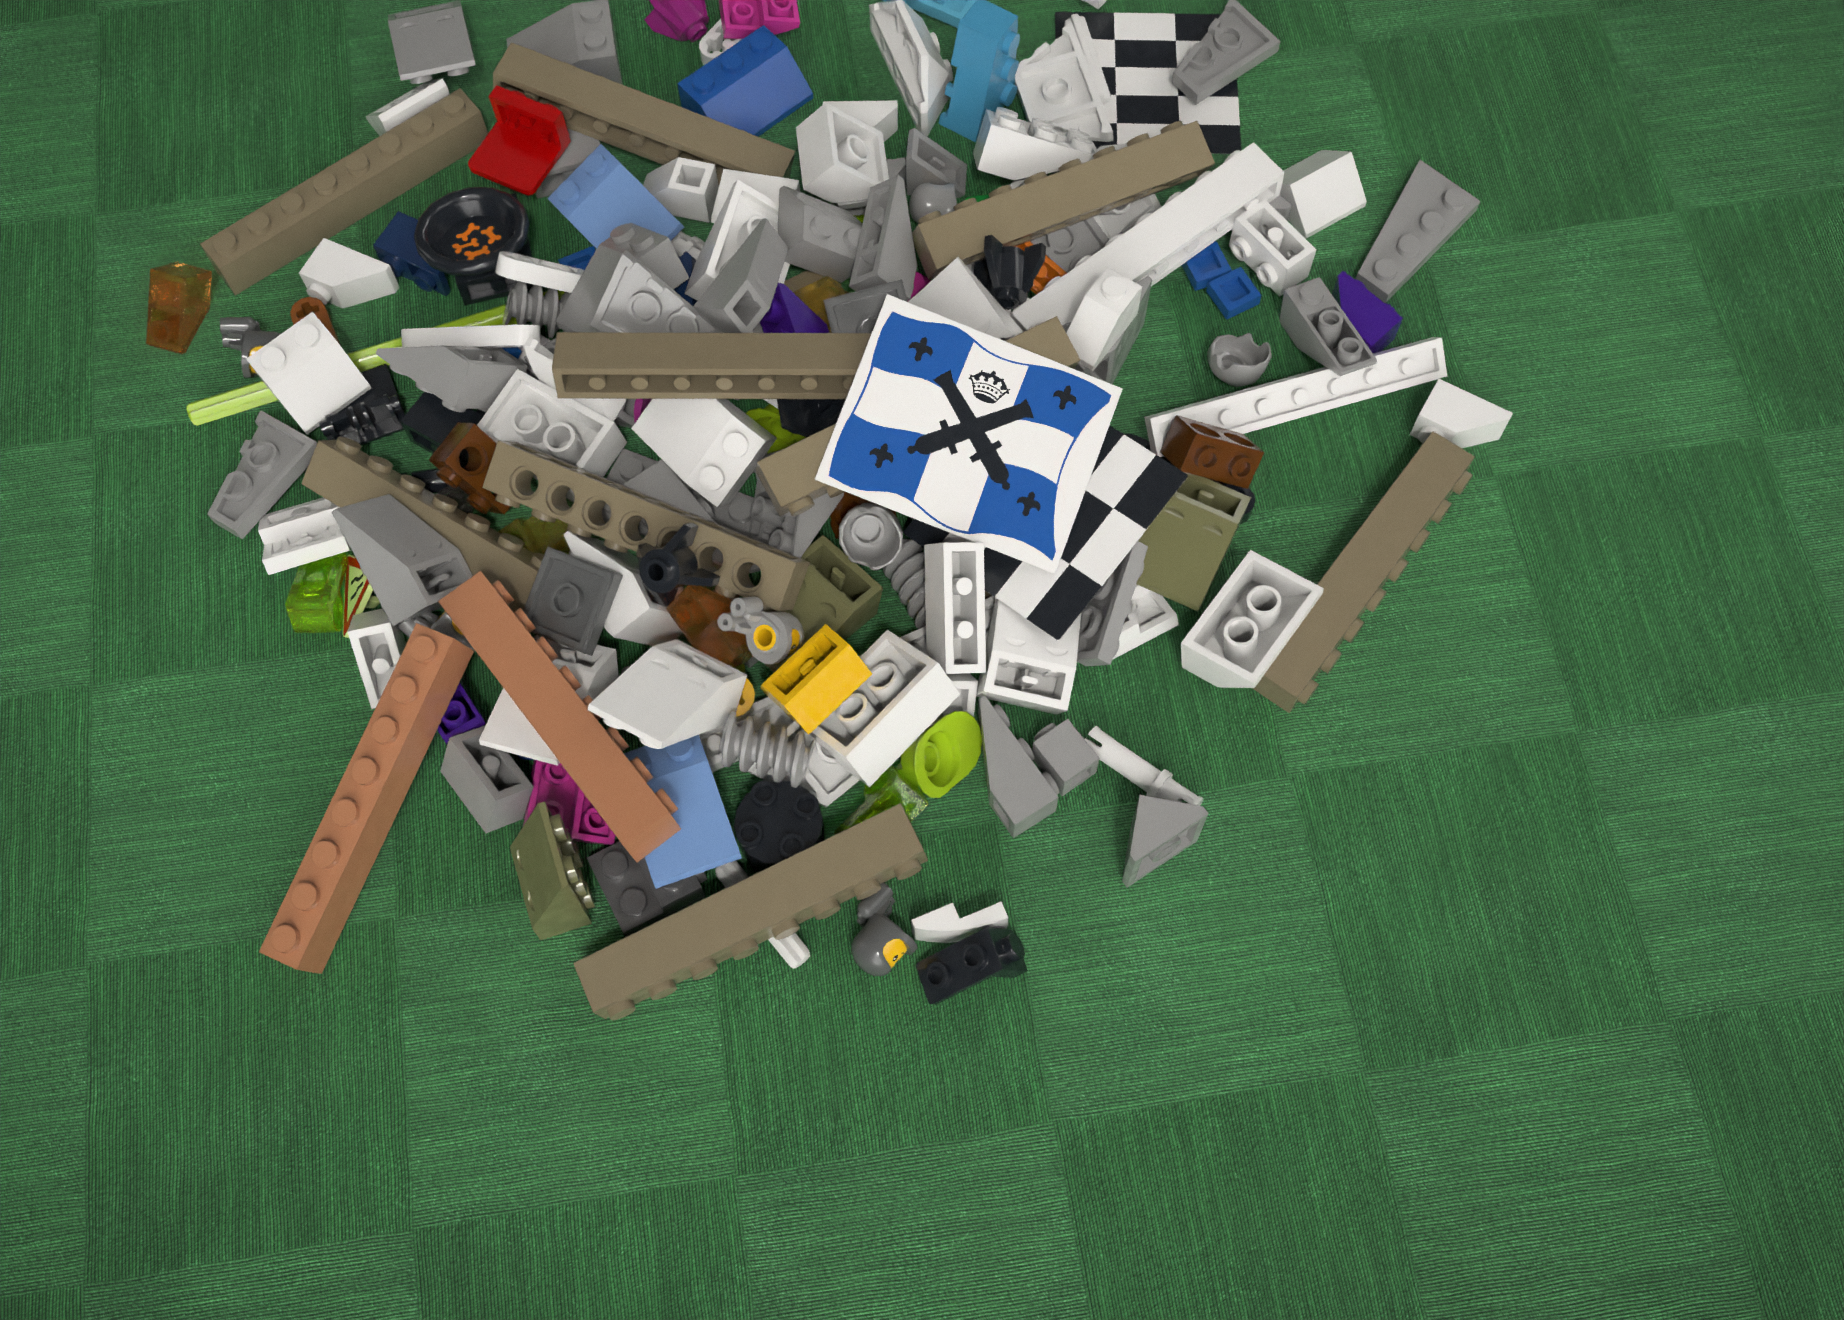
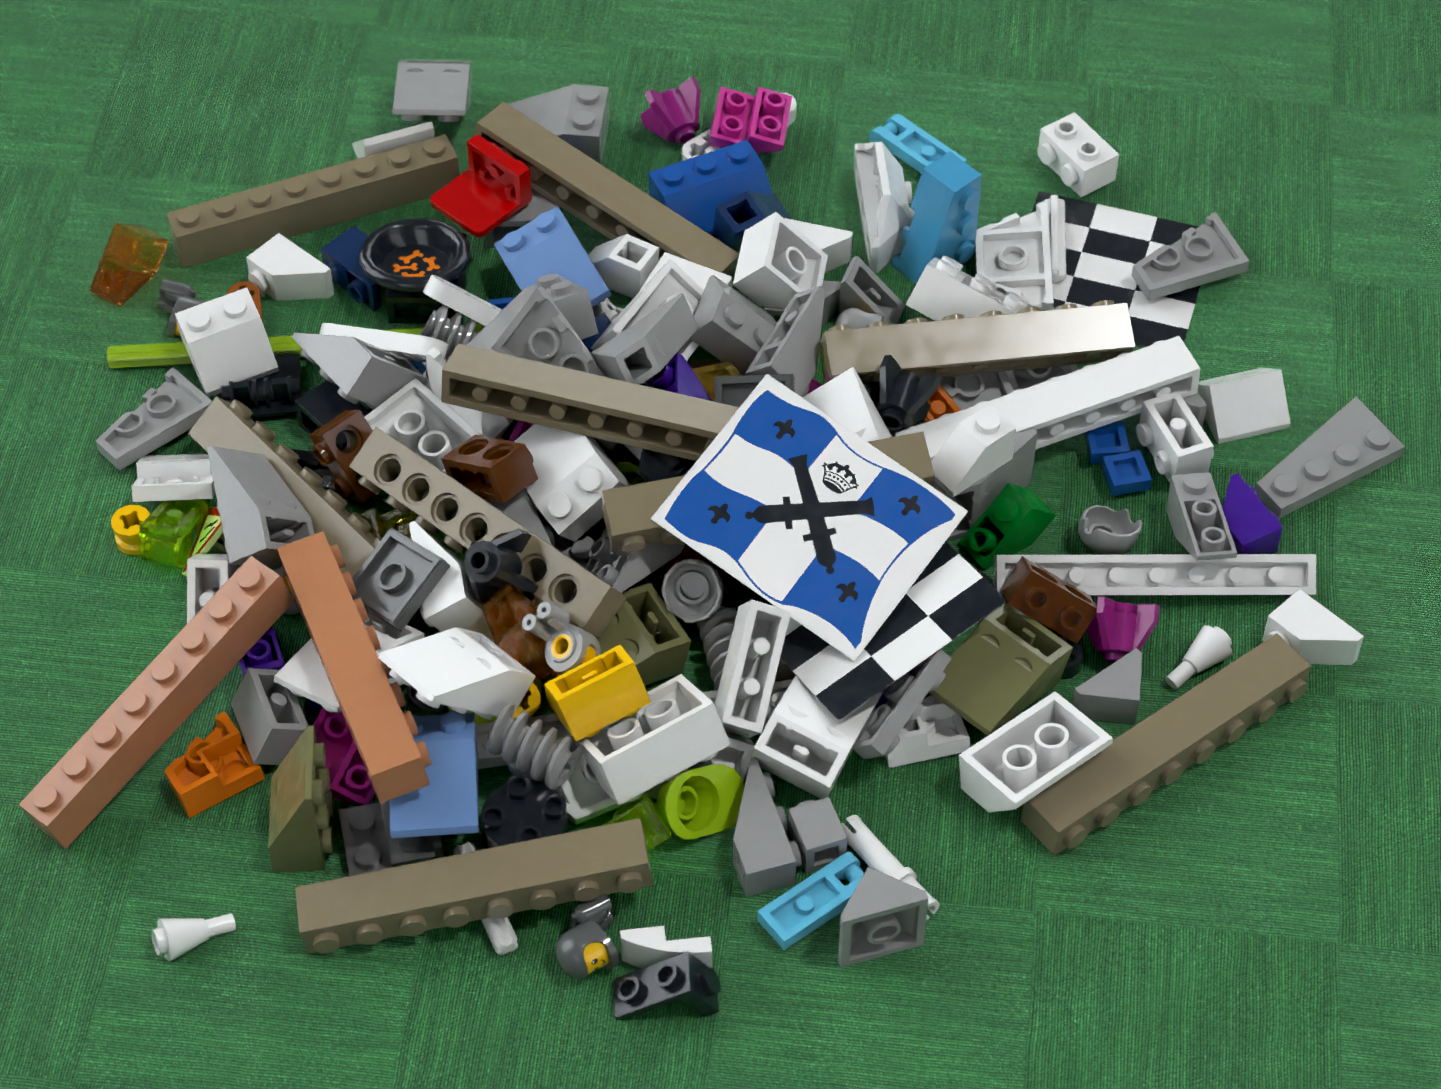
camera: 15 degrees right, 15 degrees down
none -> yellow wheel [111,505,156,555]
none -> white cone [151,913,236,962]
none -> orange slope [164,711,265,818]
none -> reddish brown brick [441,435,538,503]
none -> dark blue slope [713,191,792,254]
none -> medium azure plate [757,852,864,950]
none -> green slope [959,483,1056,569]
none -> light grey slope [1072,648,1142,725]
none -> magenta brick [1086,597,1160,664]
none -> white cone [1165,625,1233,690]

